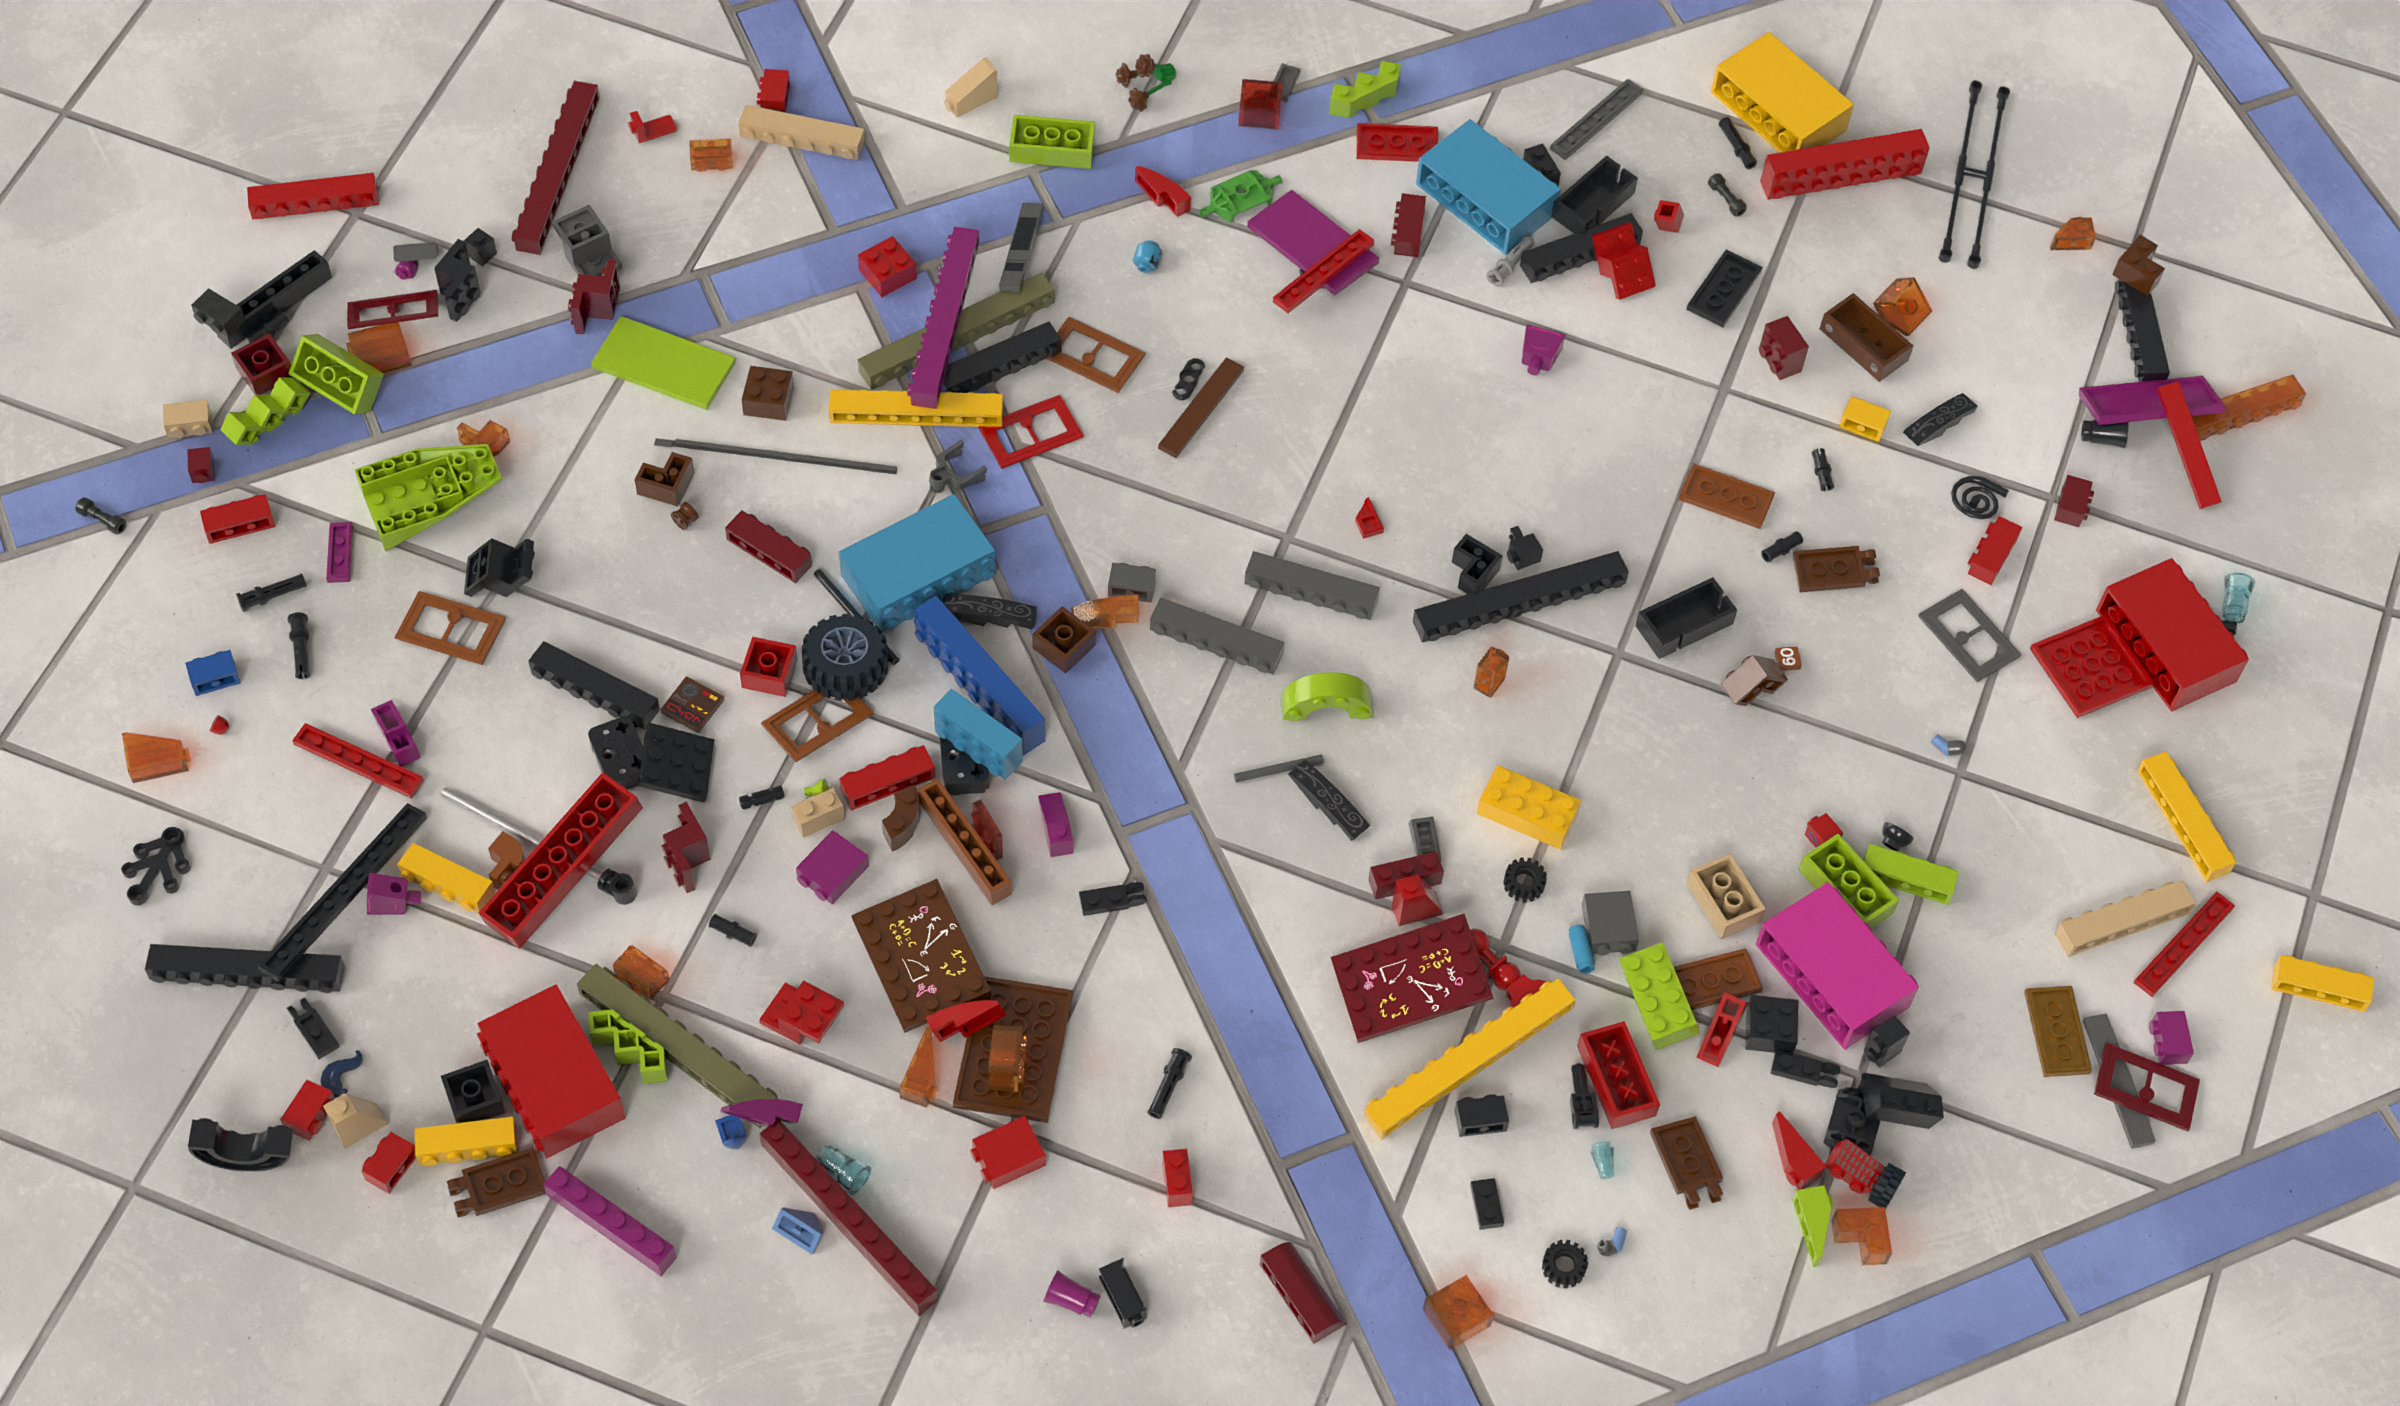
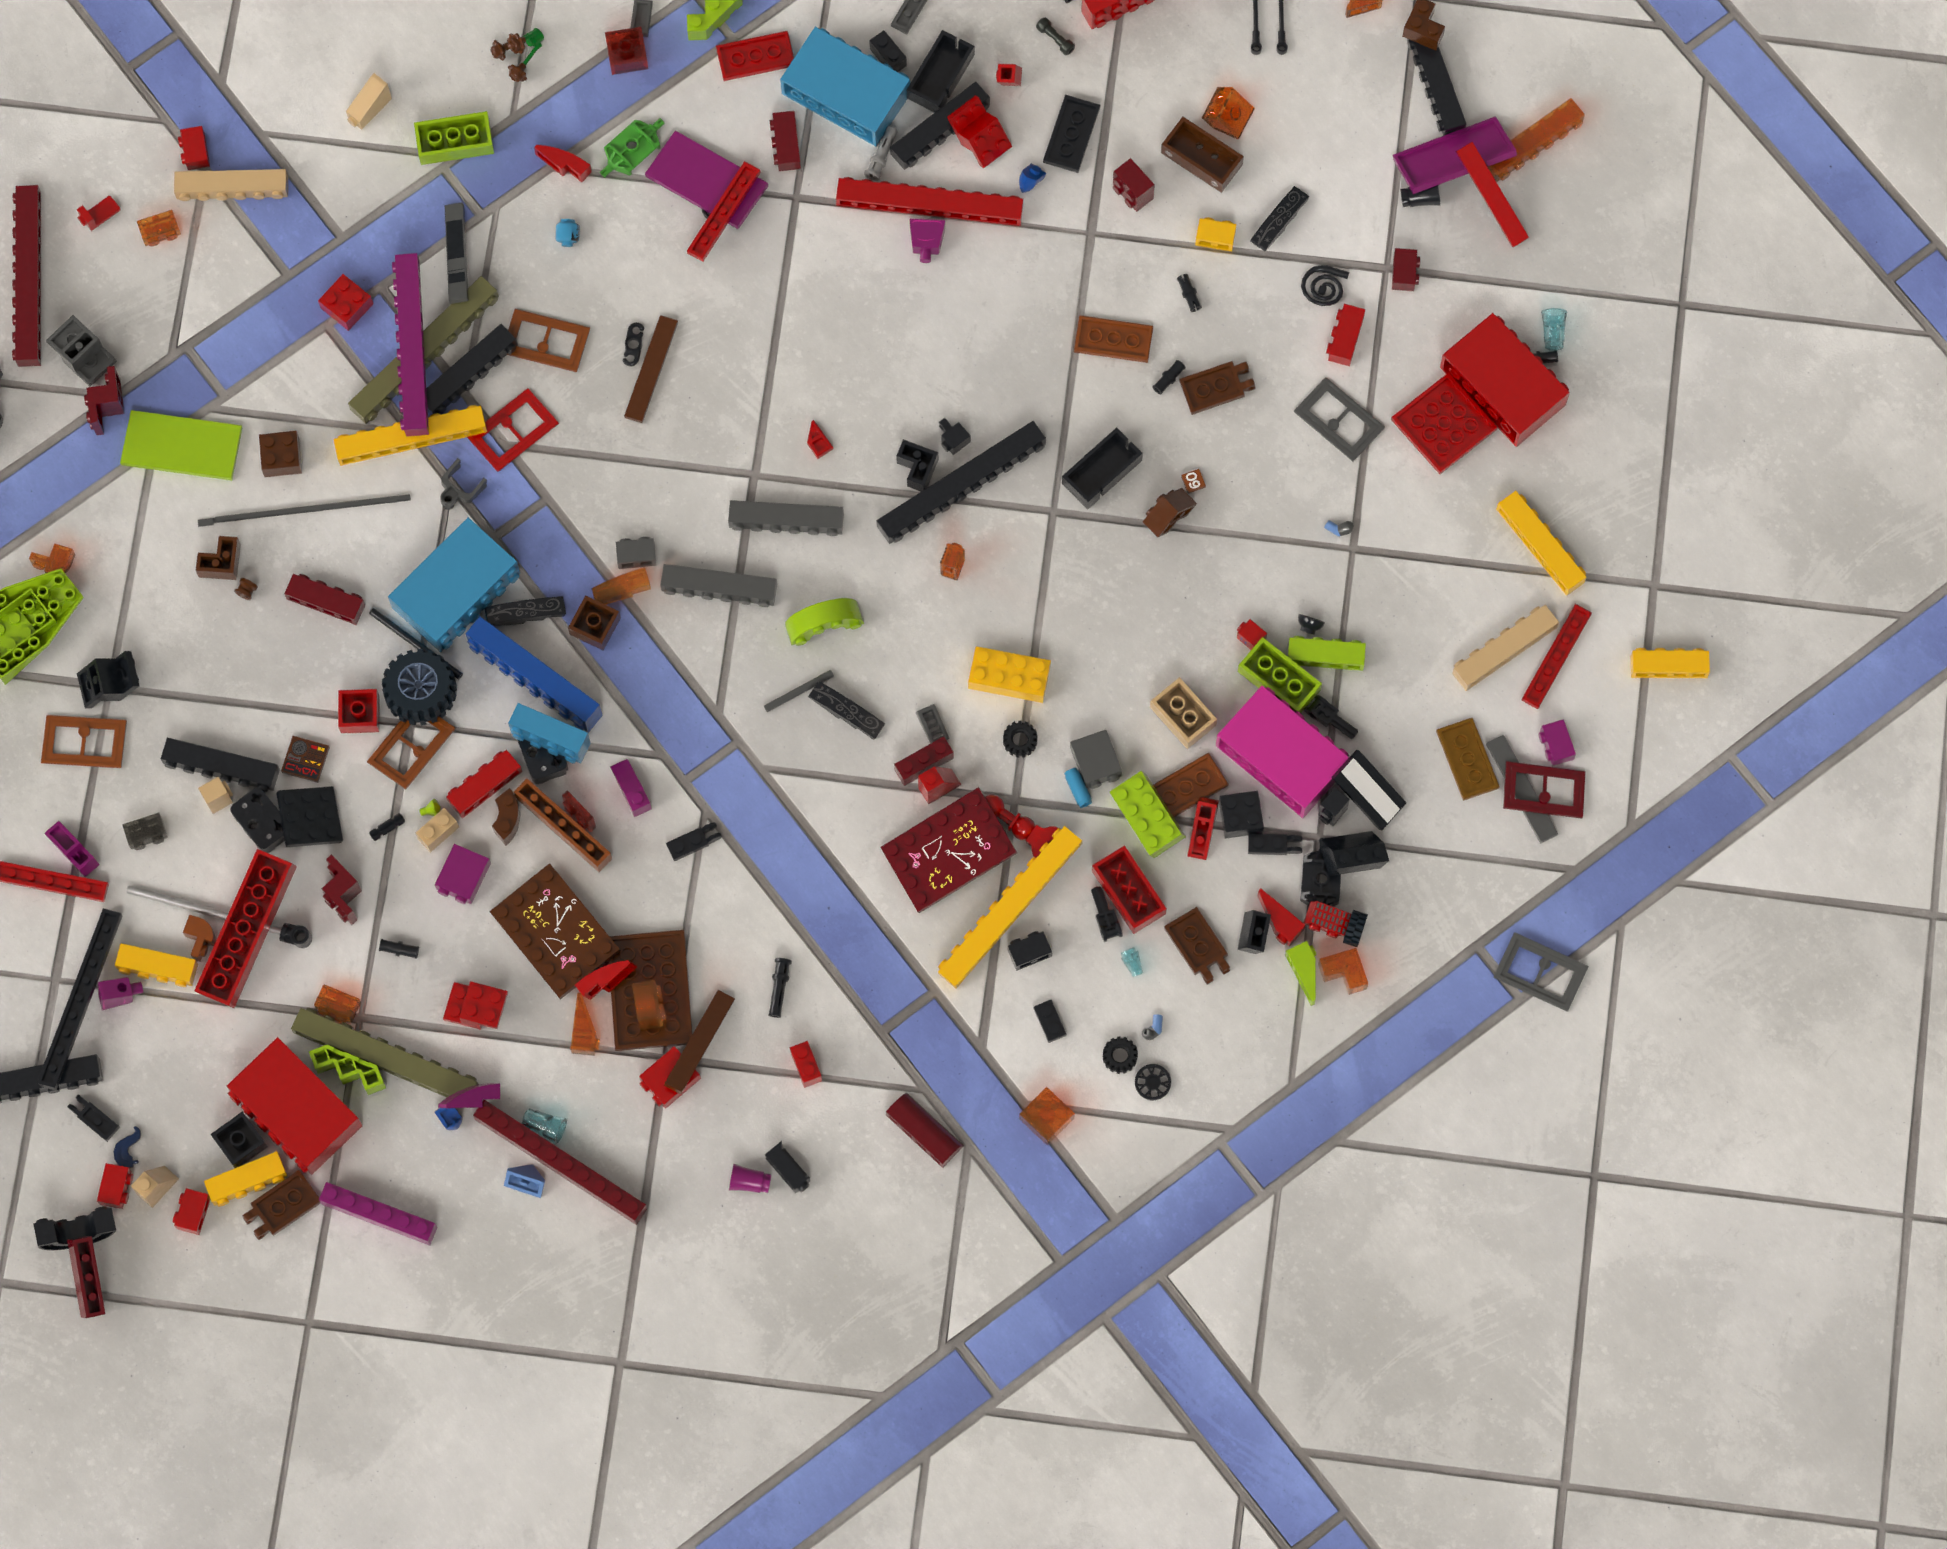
camera: 10 degrees left, 15 degrees up
none -> dark red brick [67,1236,105,1318]
none -> clear smoke brick [122,813,168,850]
none -> tan brick [198,777,233,814]
none -> reddish brown tile [664,990,735,1094]
none -> red brick [836,177,1023,226]
none -> blue plate [1019,163,1046,193]
none -> black wheel [1135,1064,1171,1101]
none -> black brick [1237,910,1271,954]
none -> black connector [1305,695,1358,739]
none -> tile [1331,750,1406,831]
none -> dark grey door [1493,932,1589,1012]

